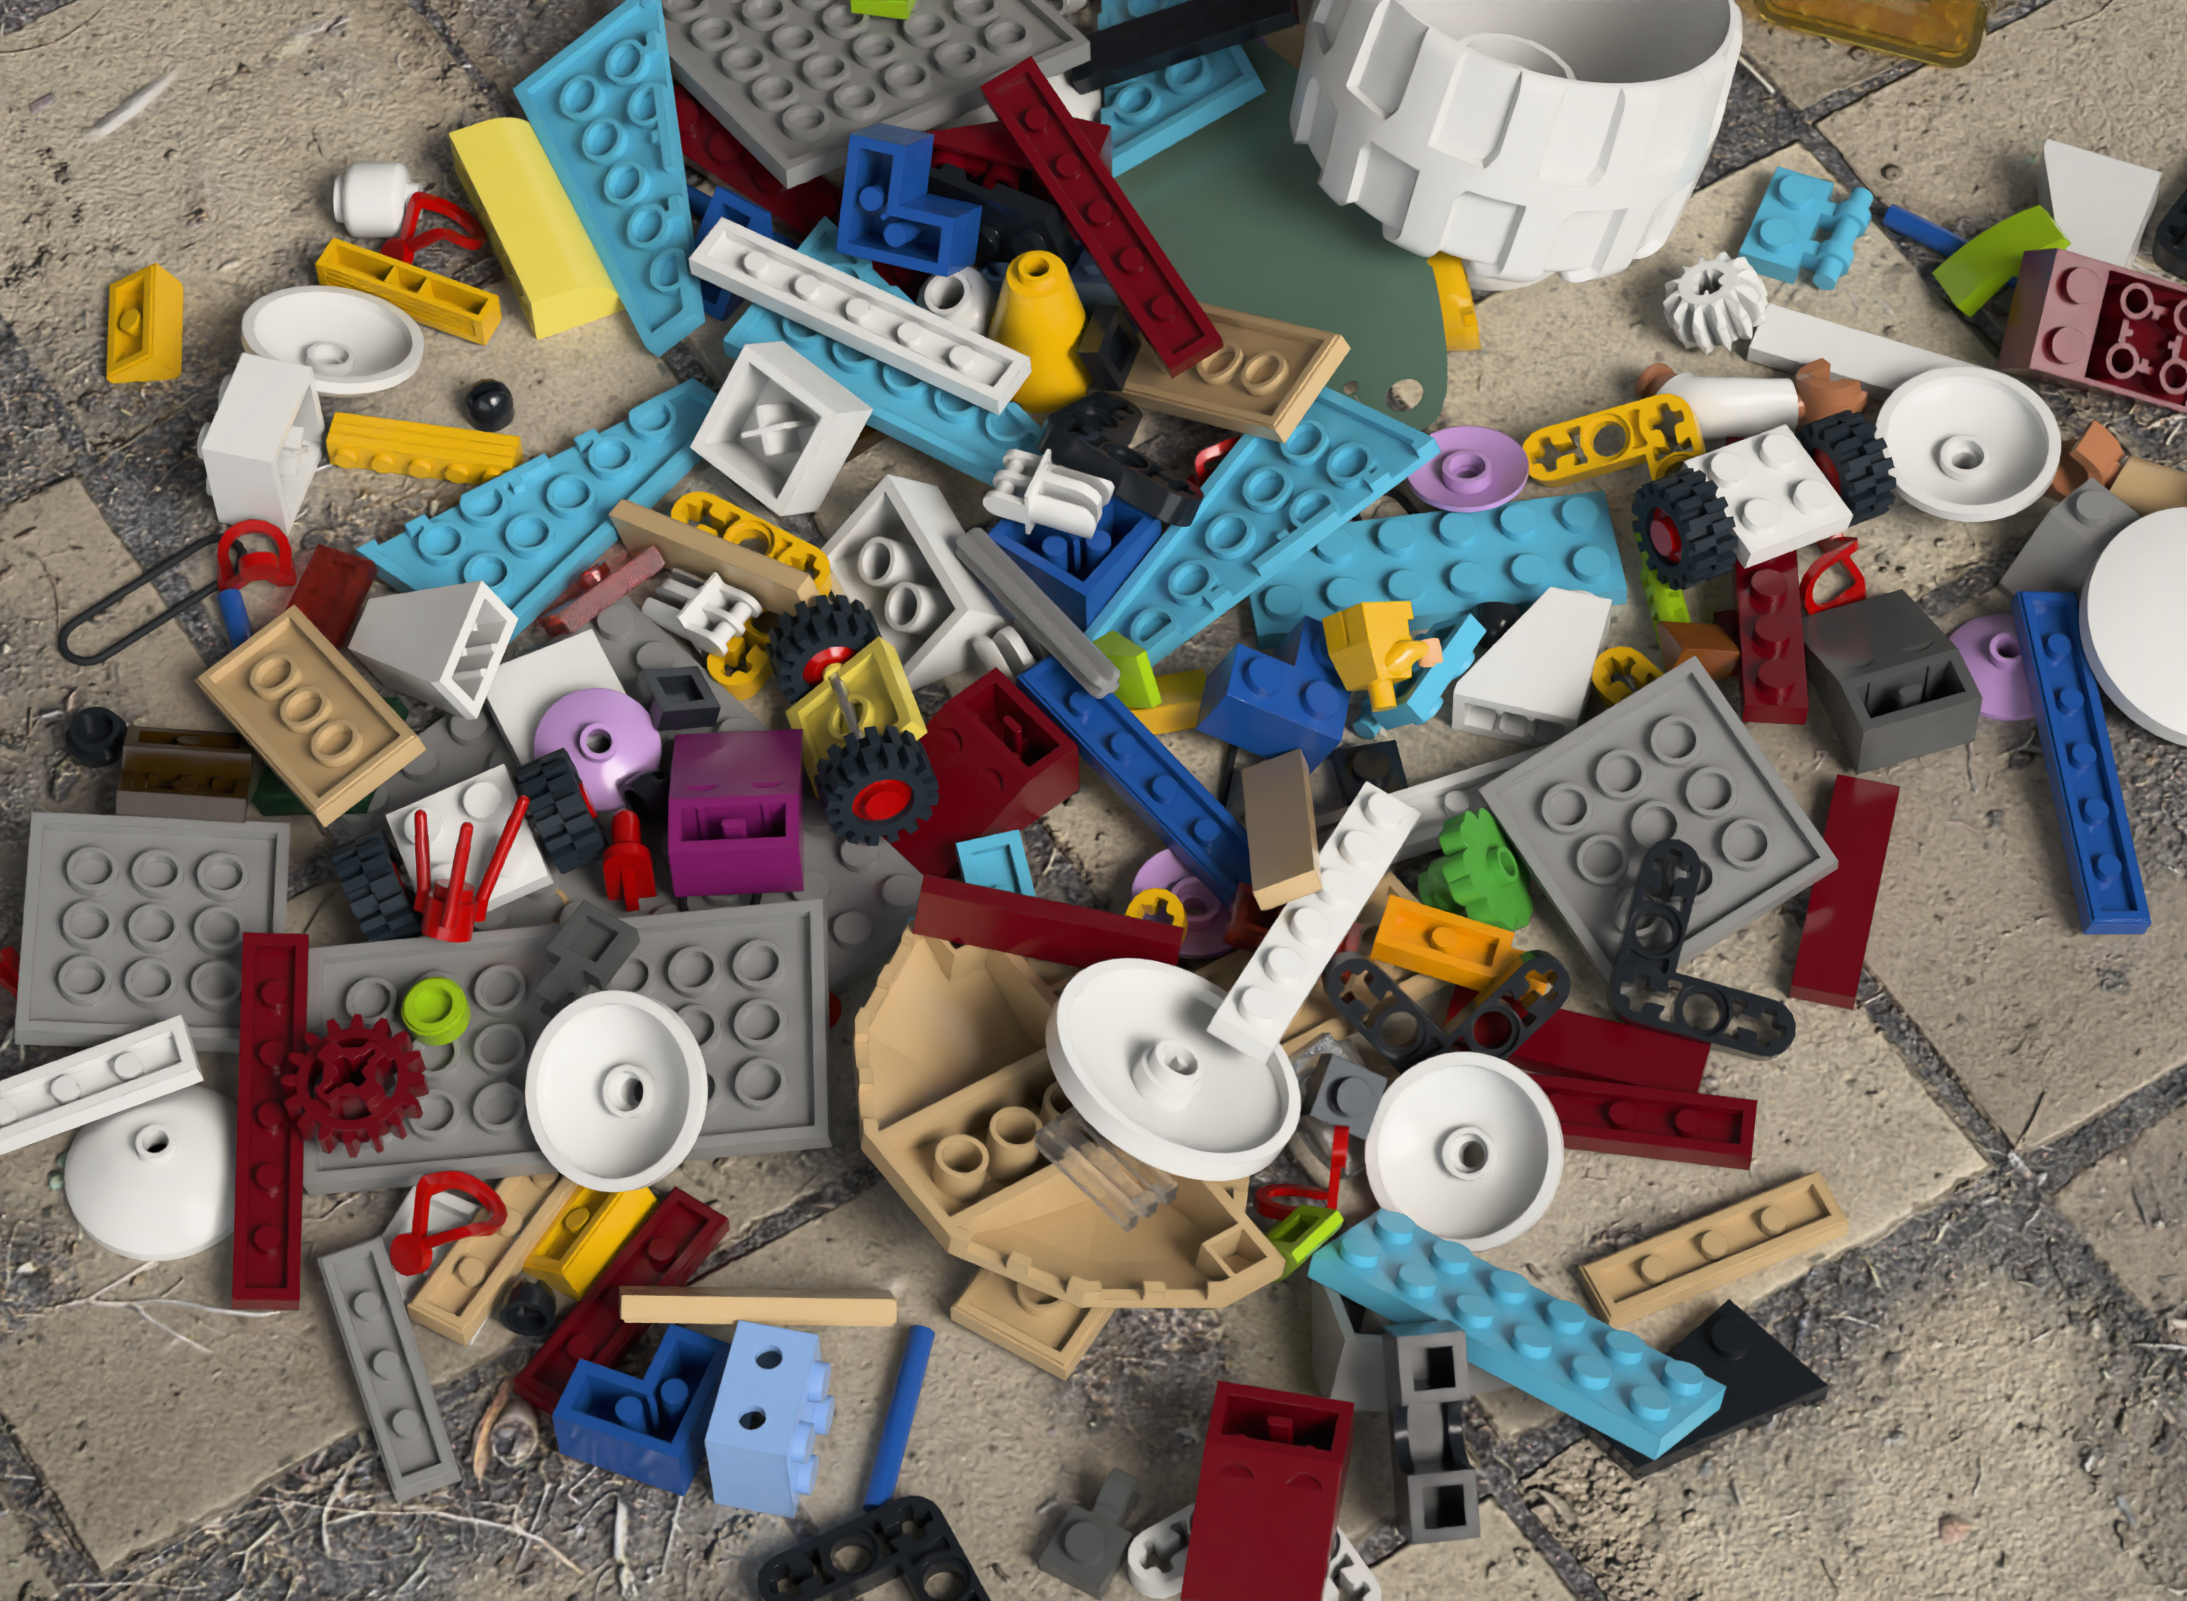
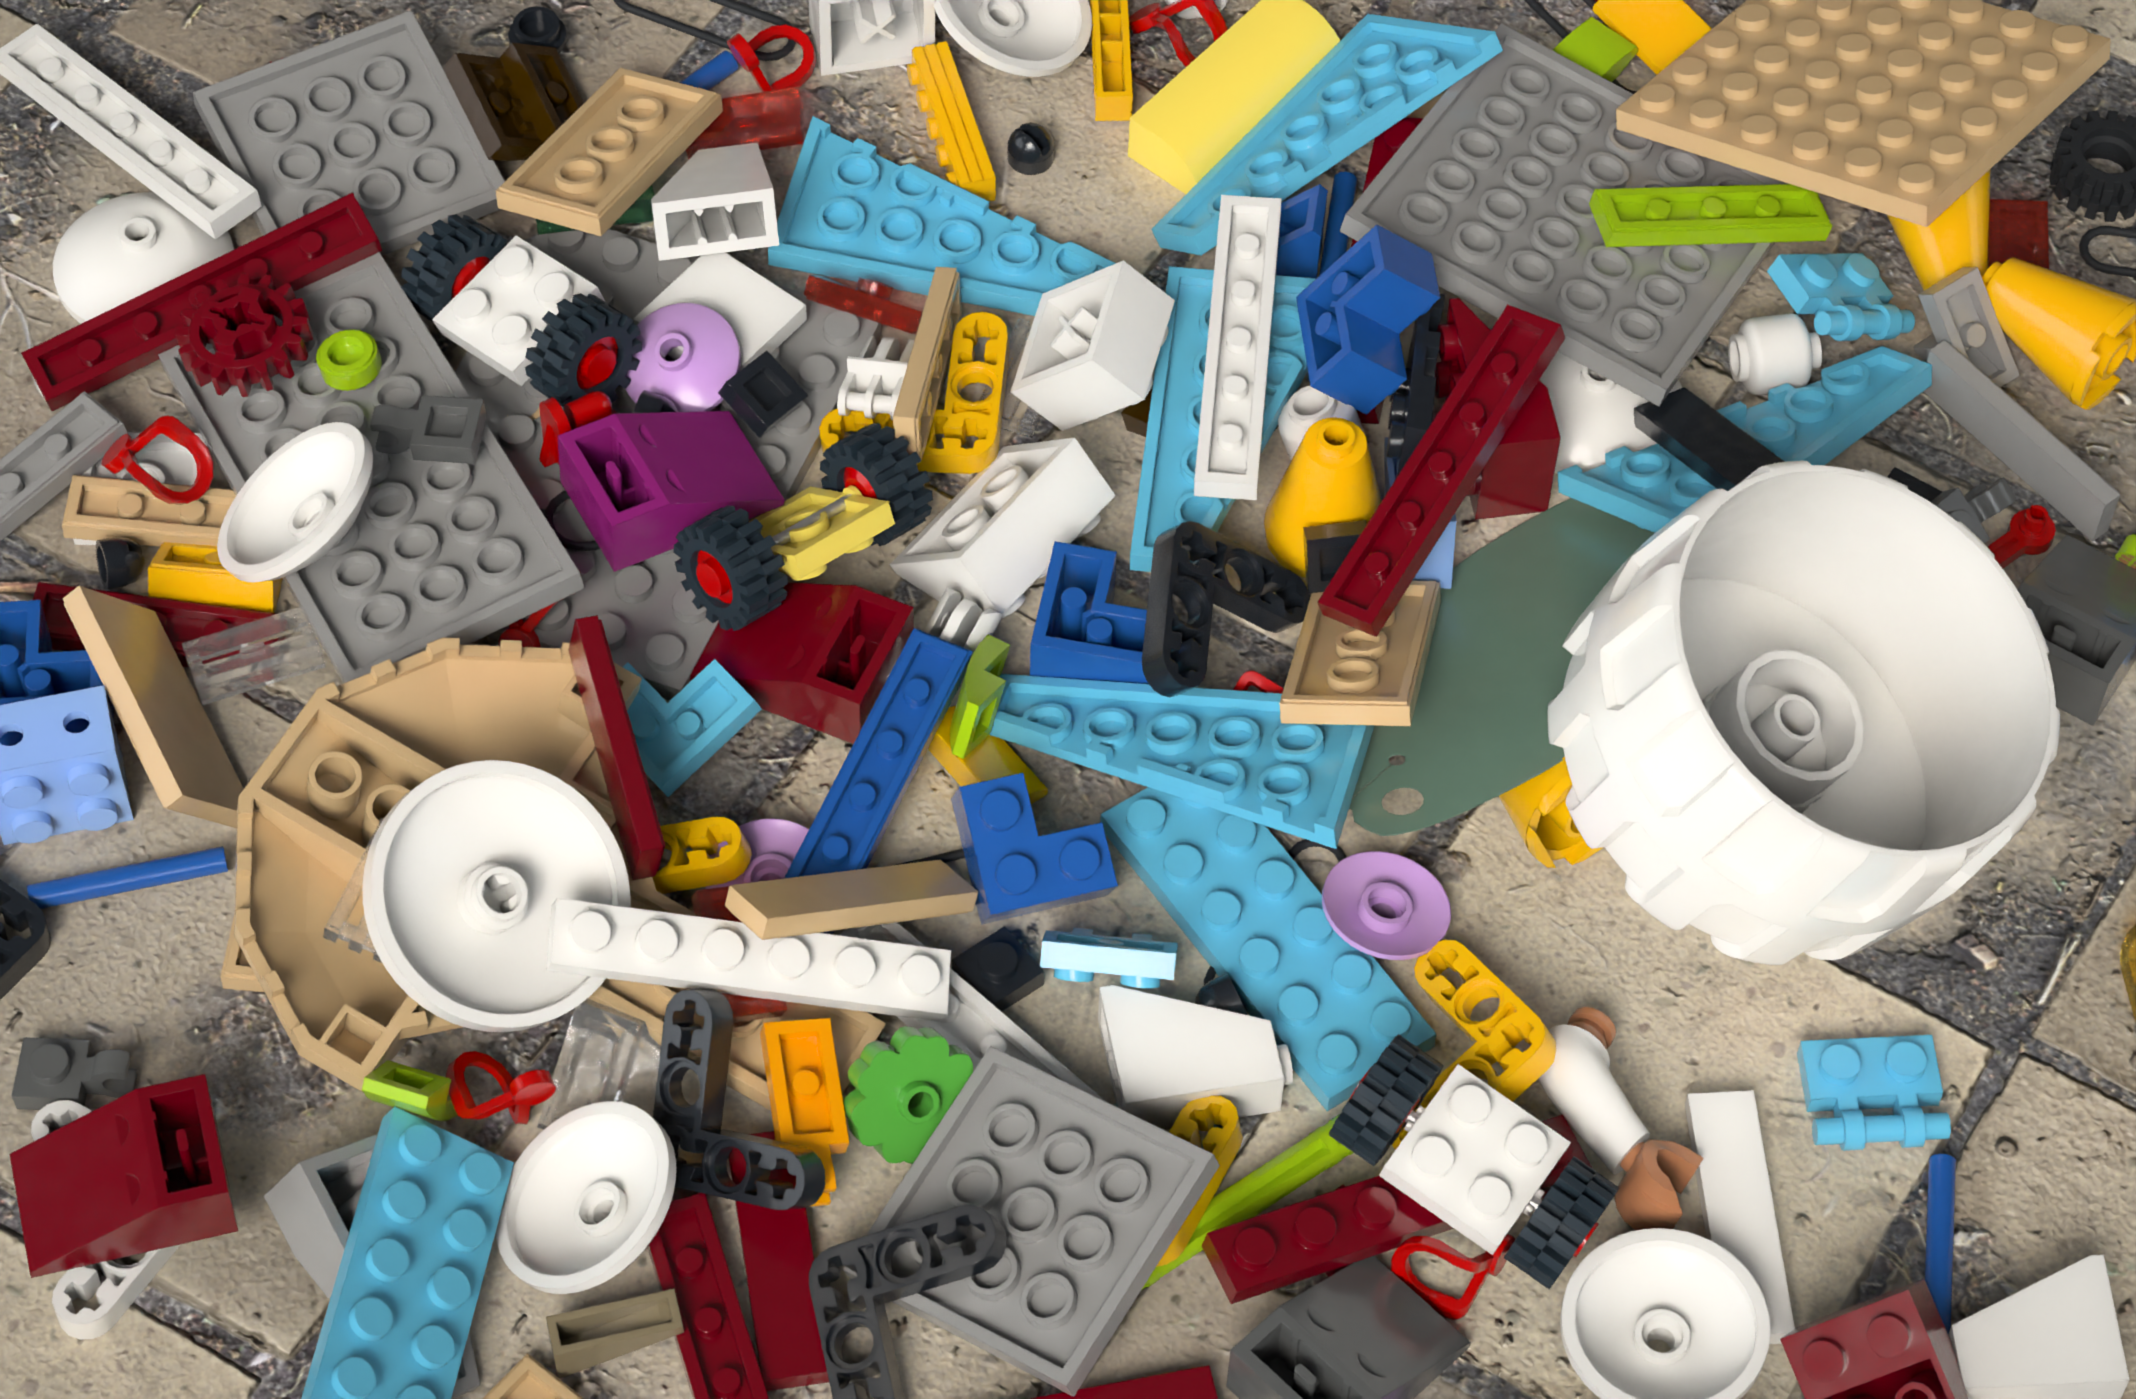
camera: 60 degrees right, 0 degrees up
red plant [413,795,530,943] -> none
light grey axle [955,527,1121,699] -> none
white arm [982,449,1115,539] -> none
plate [1300,1053,1388,1141] -> none
yellow piece [1322,601,1444,712] -> none
black arch [1381,1320,1481,1545] -> none
dark orange slope [1657,621,1740,681] -> none
white gear [1663,251,1768,355] -> none
lime slope [1932,205,2072,318] -> none
none -> clear tile [182,607,326,706]
none -> dark tan piece [546,1289,684,1379]

